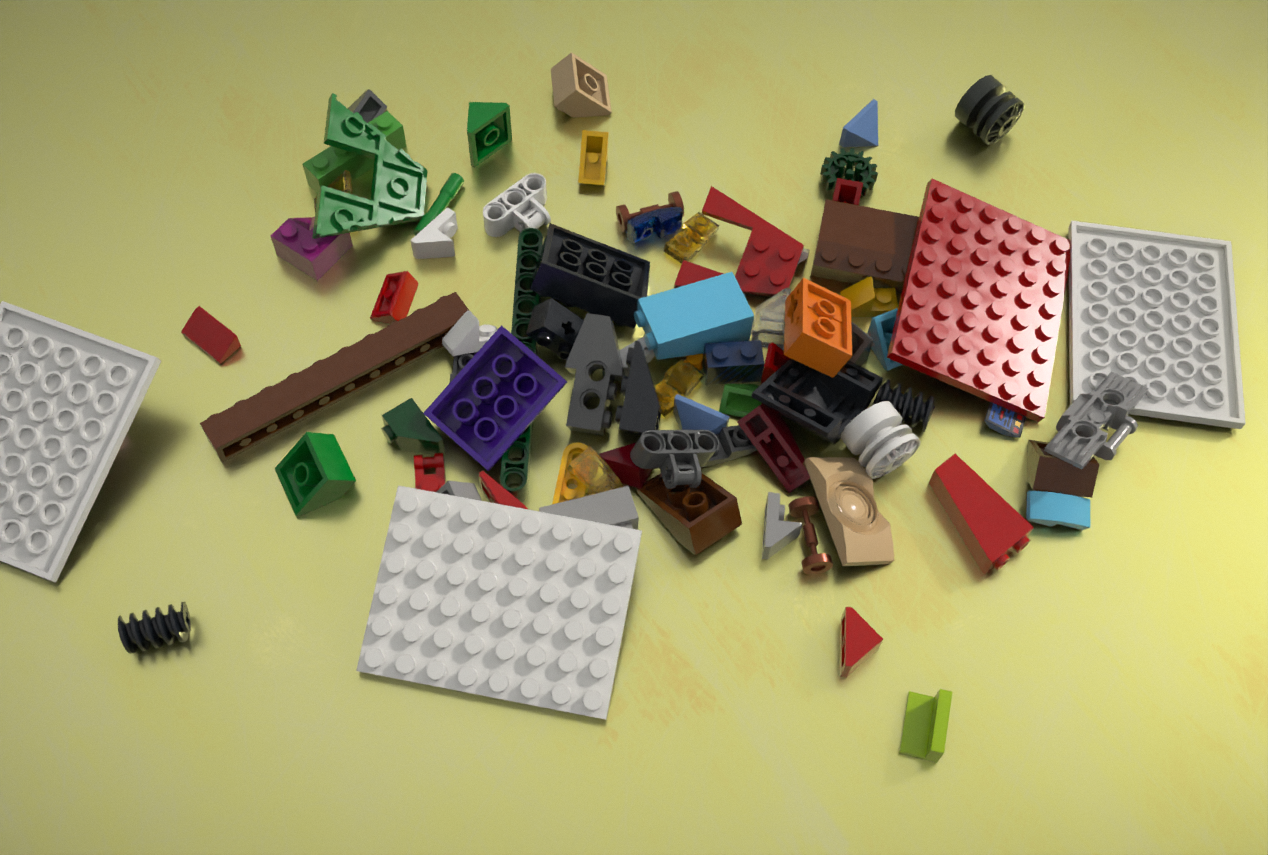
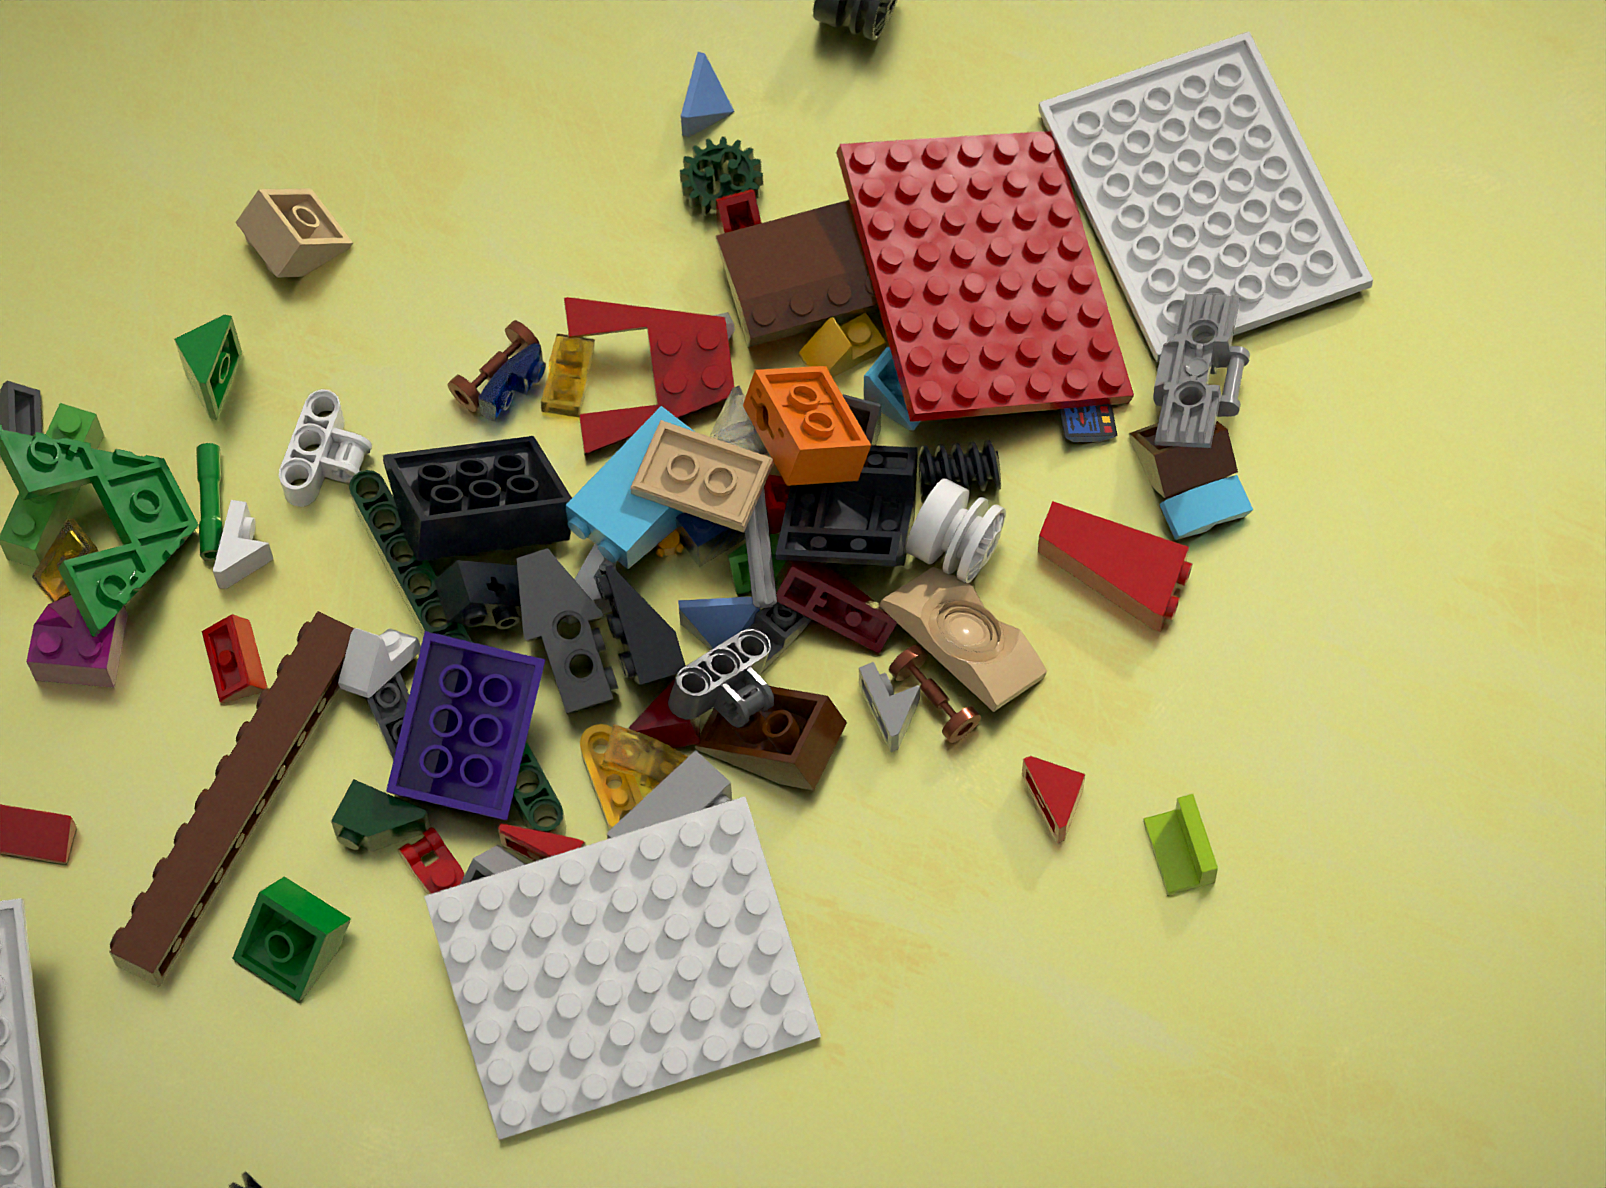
camera: 25 degrees left, 5 degrees up
yellow slope [578,130,609,186] -> none
clear yellow slope [655,358,704,417] -> none
none -> tan tile [631,420,773,533]
none -> light grey axle [745,487,777,608]

